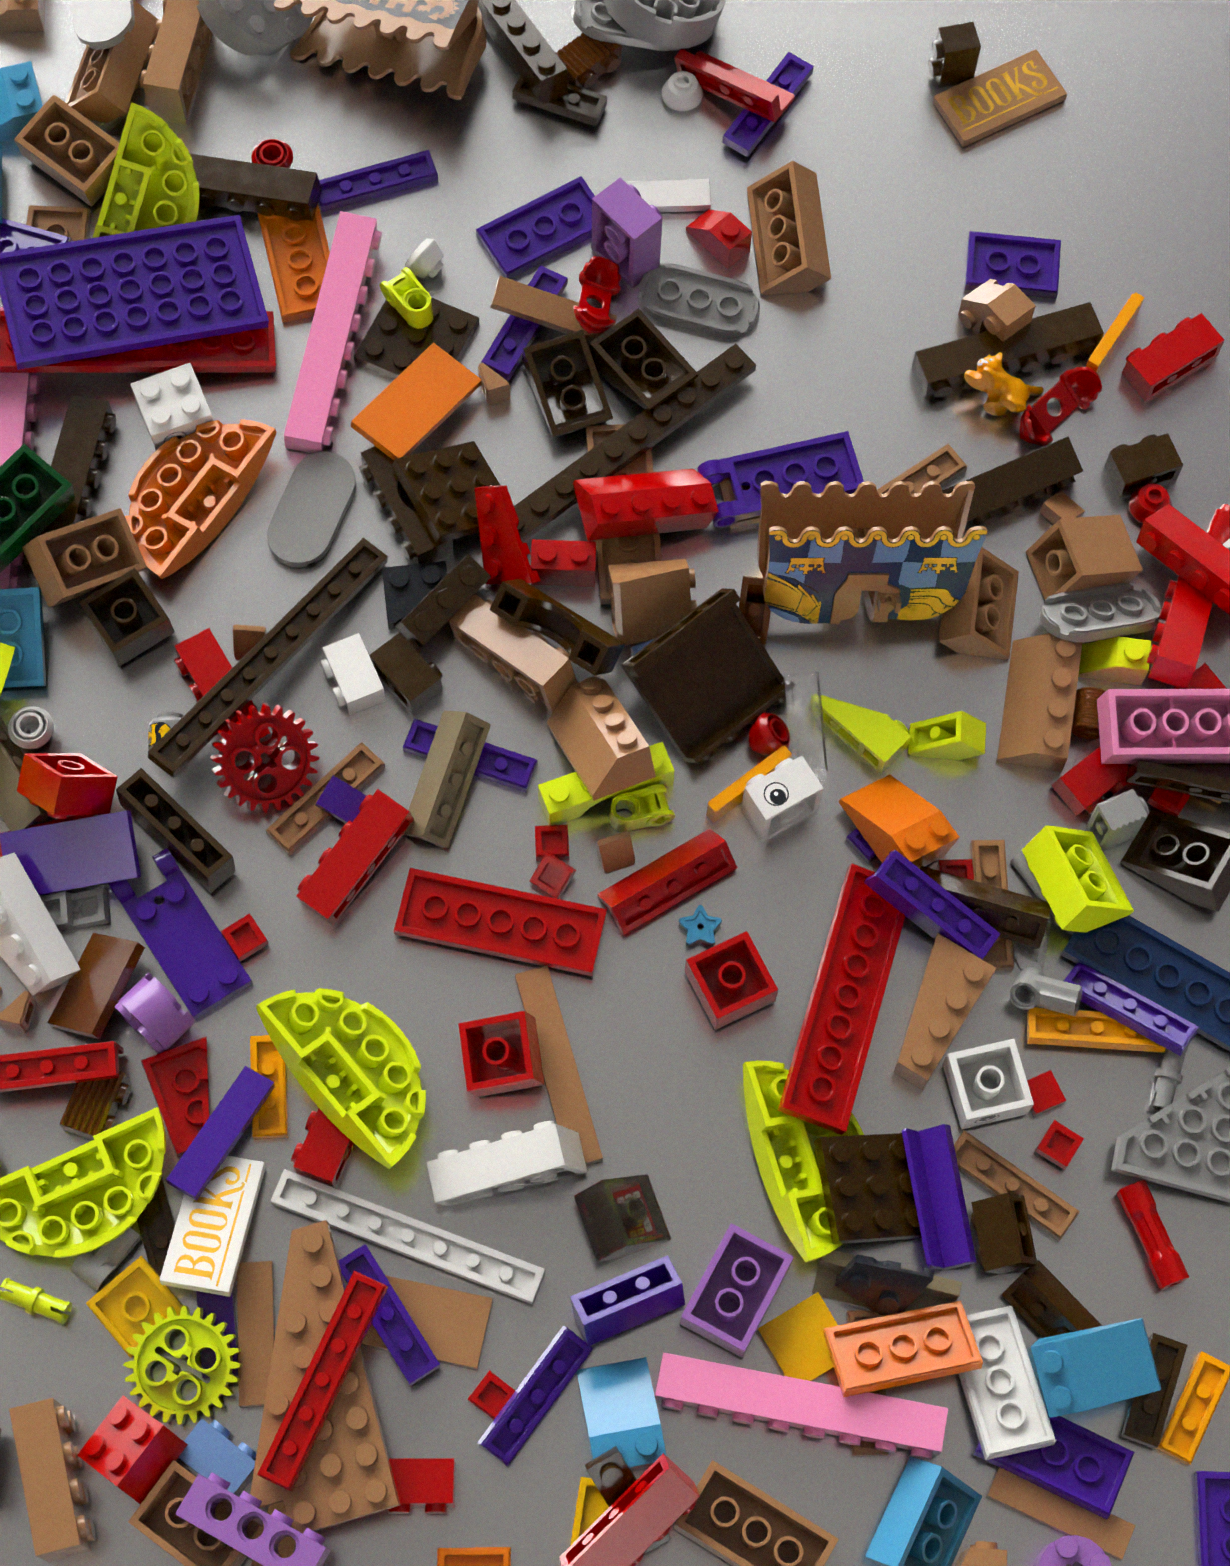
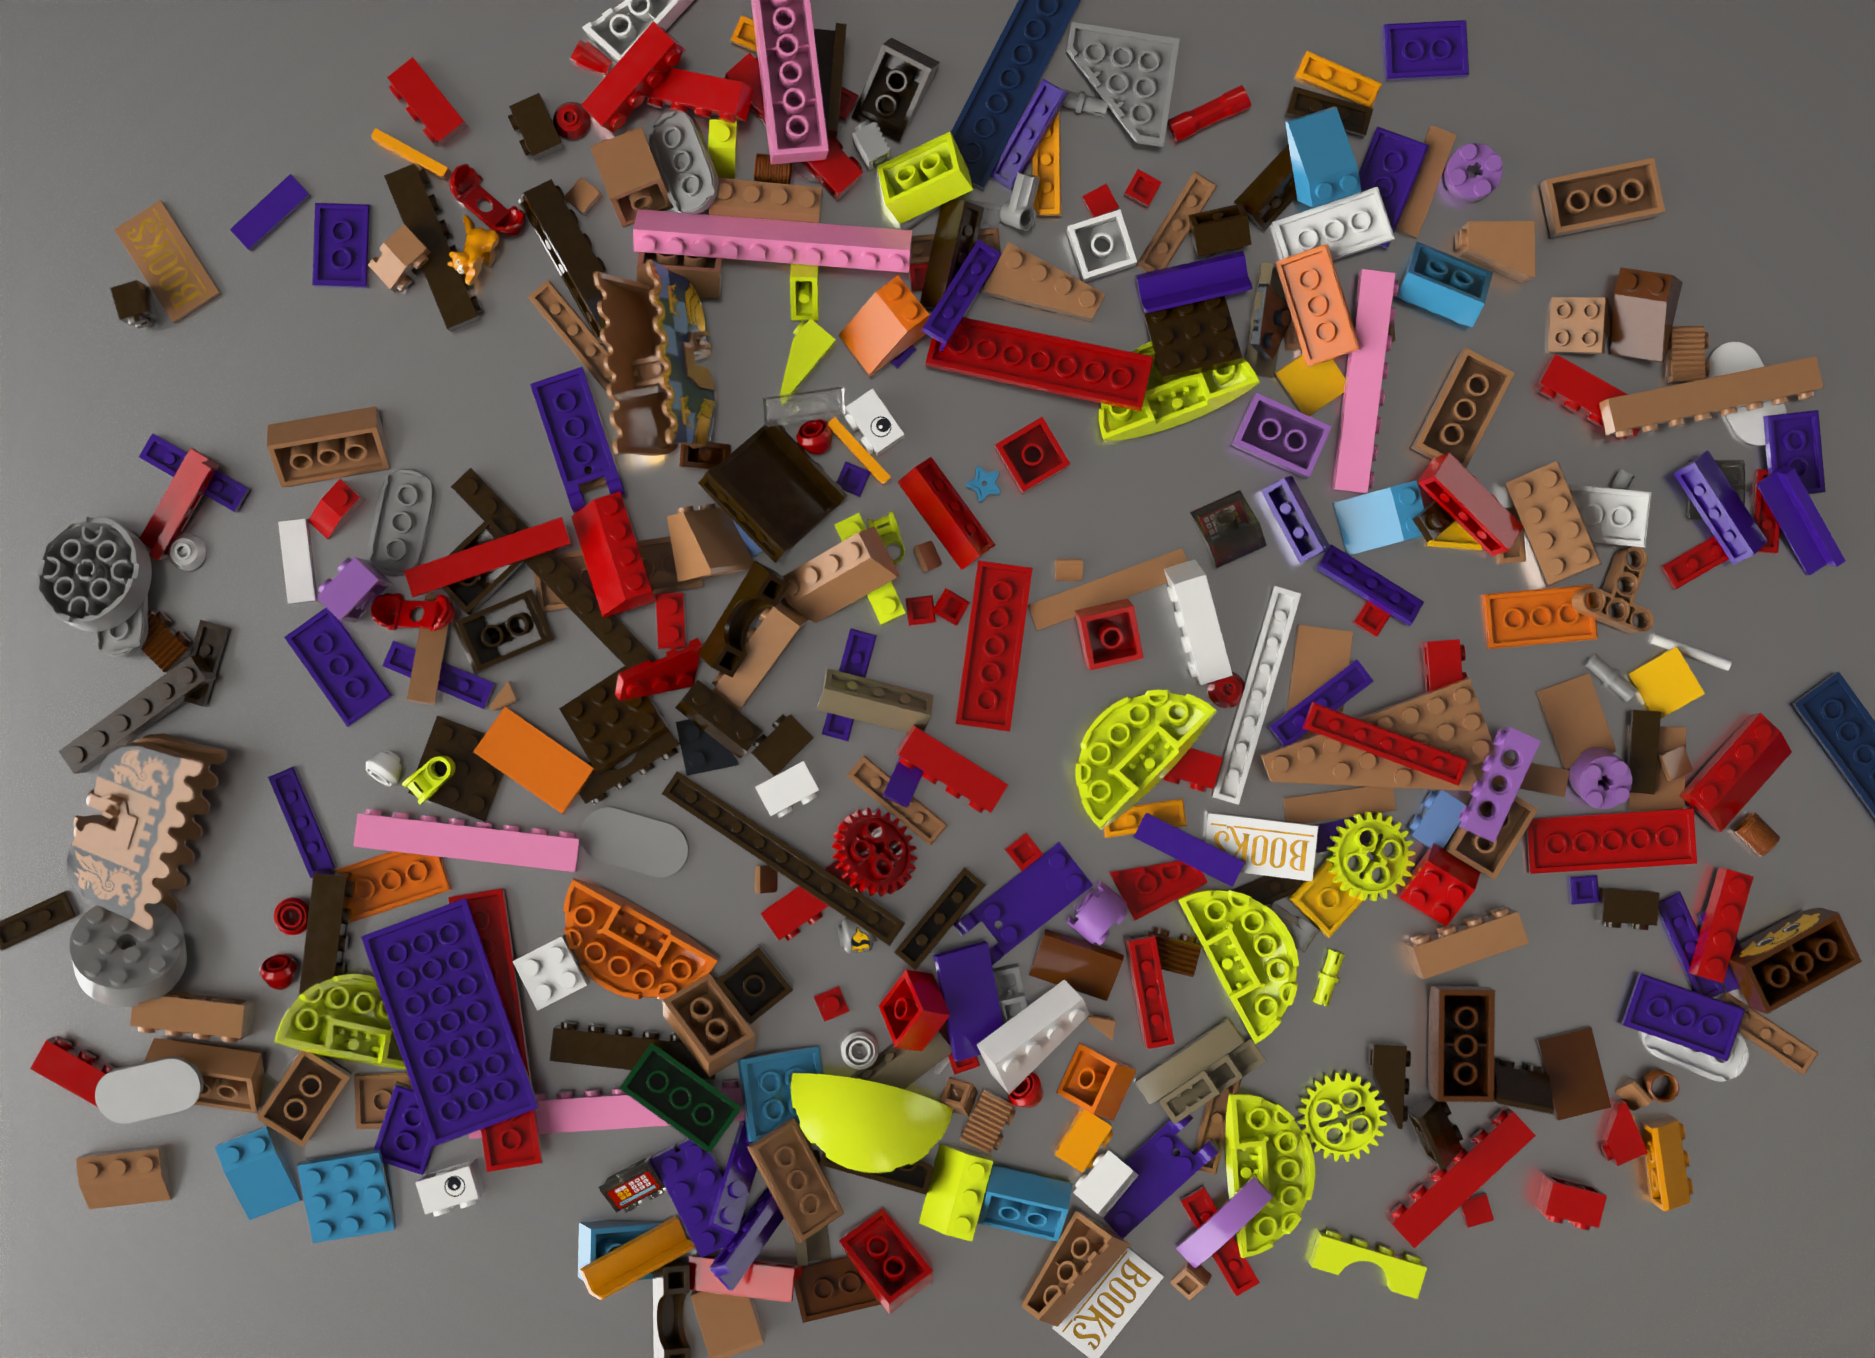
camera: 90 degrees left, 20 degrees up
none -> dark purple tile [230,174,311,251]
none -> red cone [259,954,297,990]
none -> red tile [404,517,571,597]
none -> bright pink brick [633,209,912,273]
none -> red plate [814,985,850,1022]
none -> dark purple tile [837,461,871,497]
none -> medium nougat slope [1055,559,1083,581]
none -> red cone [1208,672,1245,708]

